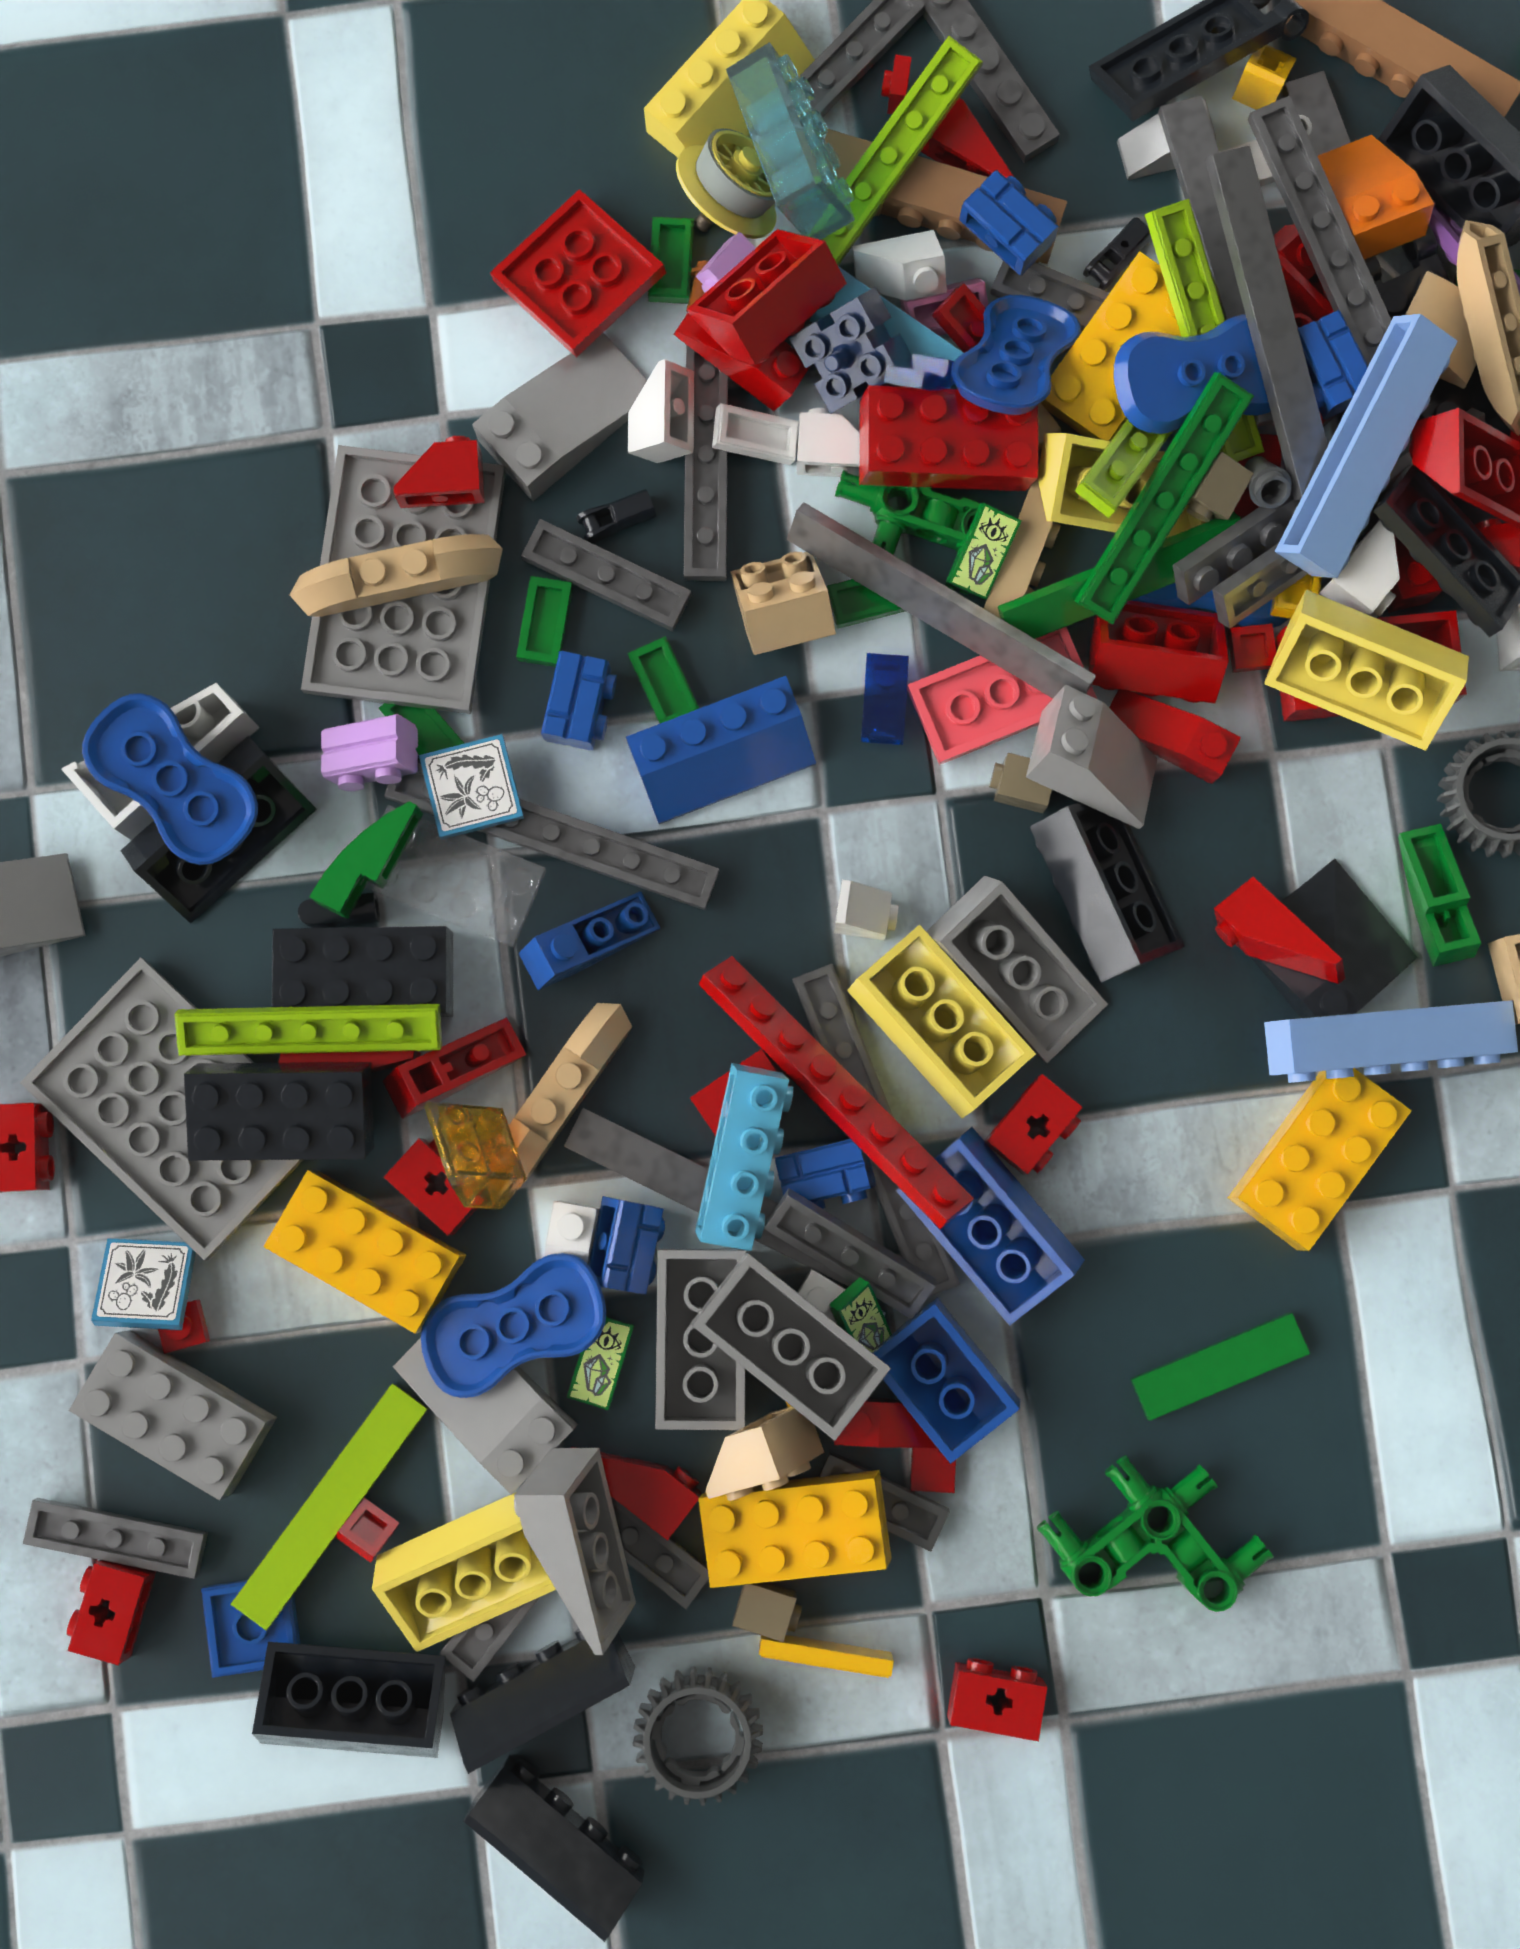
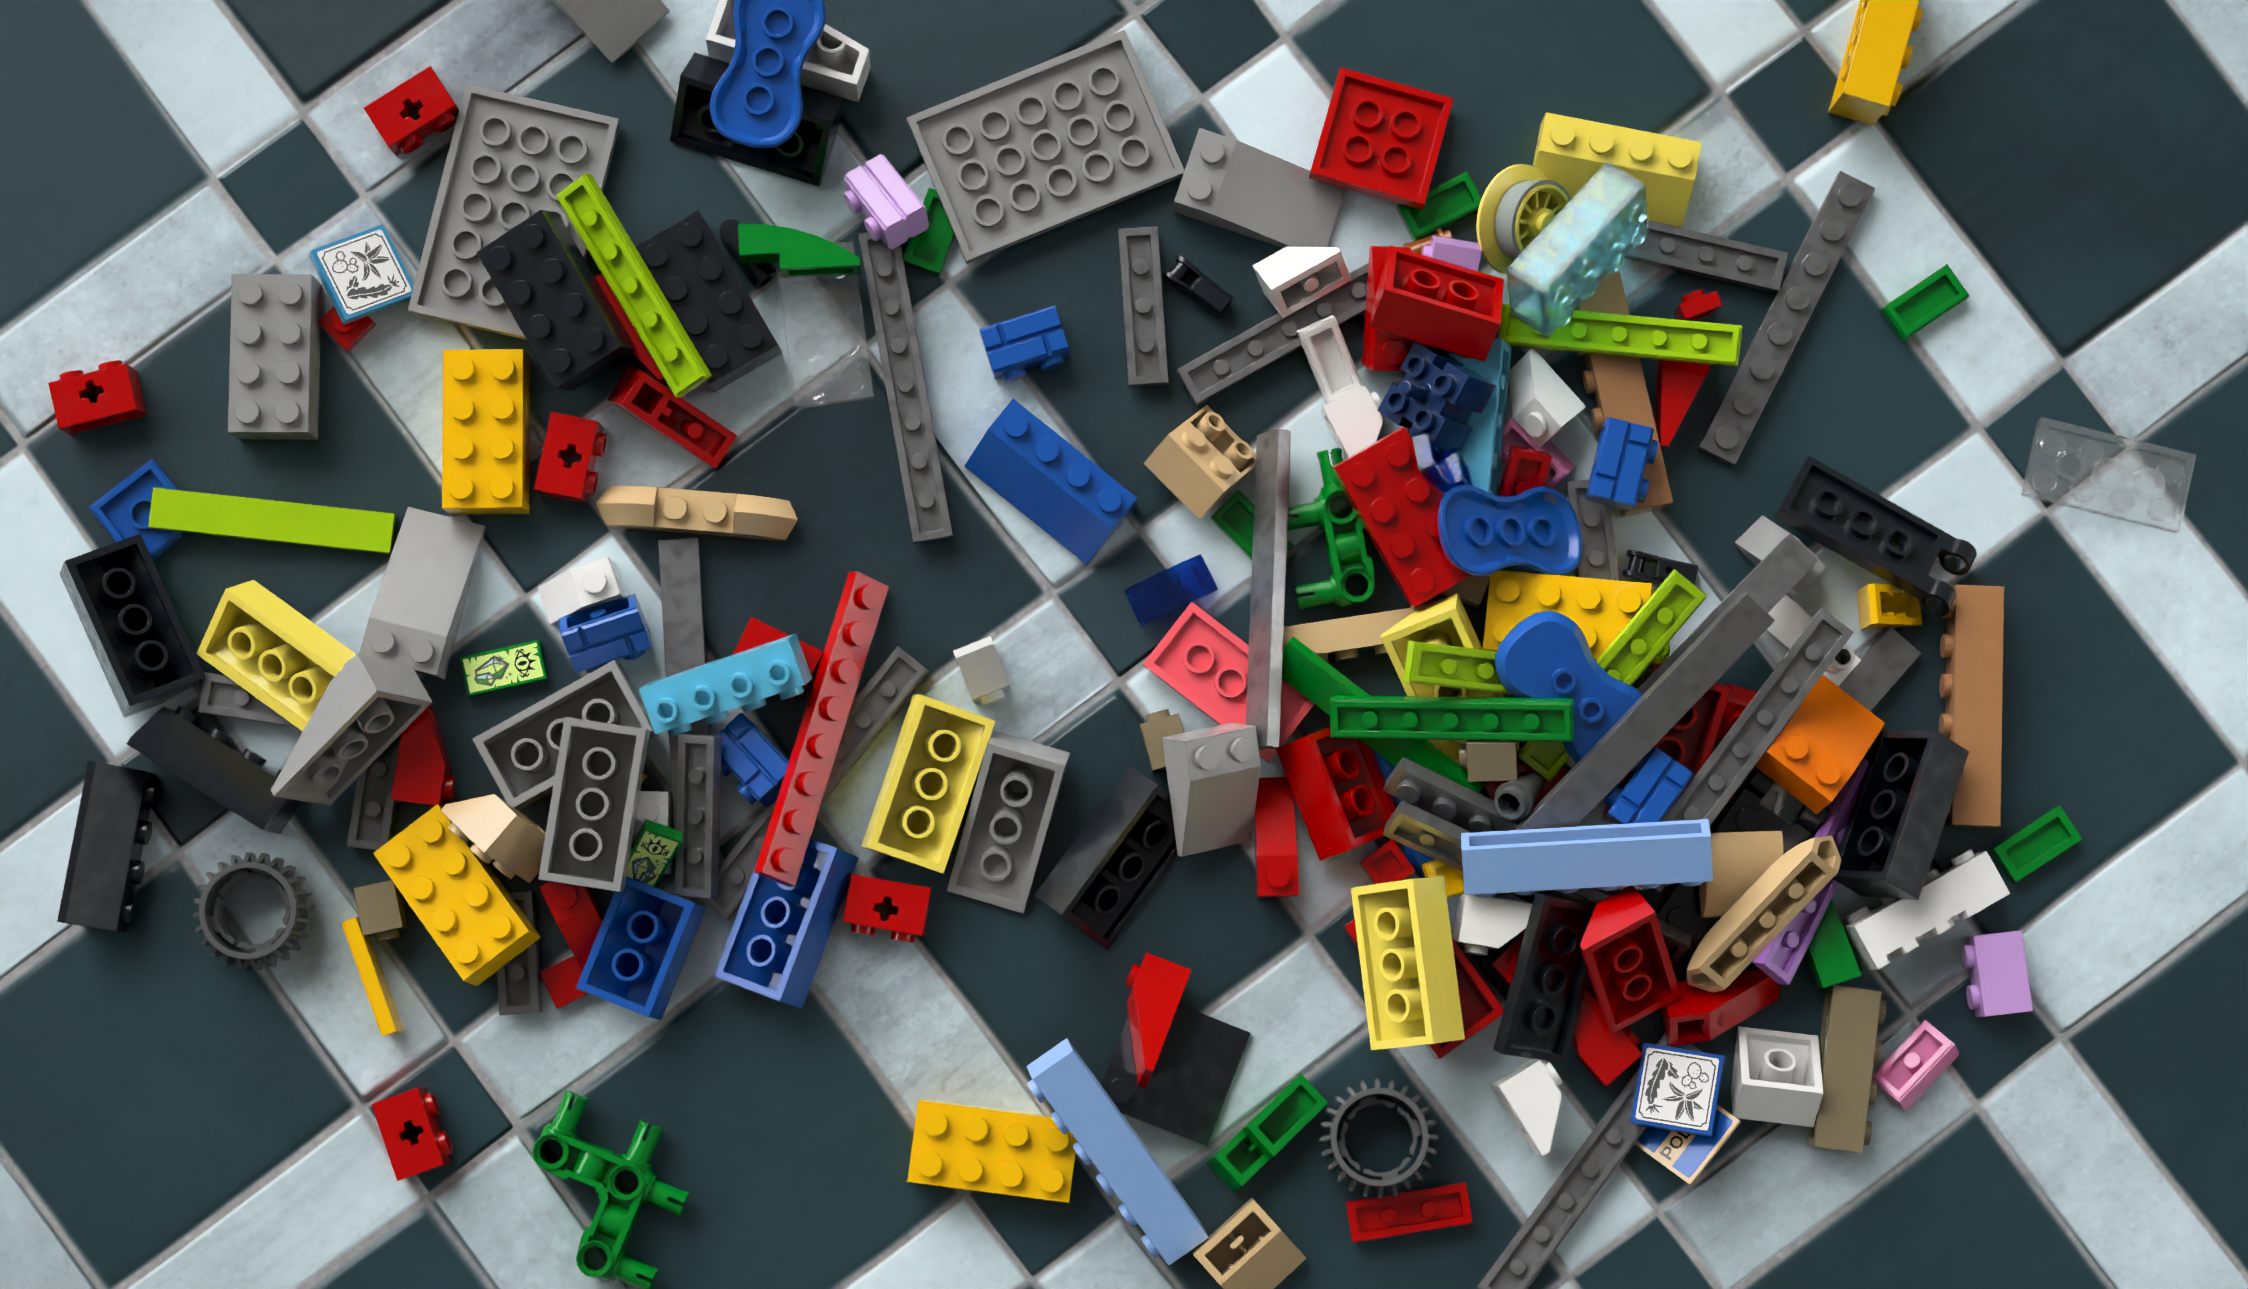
camera: 55 degrees right, 0 degrees up
flat silver plate [23,1498,208,1579] -> none
tan brick [290,534,503,617] -> none
red plate [336,1497,399,1563] -> none
red slope [393,436,485,508] -> none
tile [419,734,524,840] -> none
blue plate [421,1253,606,1398] -> none
clear yellow slope [424,1101,527,1209] -> none
green tile [516,576,573,667] -> none
blue slope [518,891,660,991] -> none
green tile [627,636,699,724] -> none
tile [946,503,1022,600] -> none
green tile [1130,1312,1310,1421] -> none

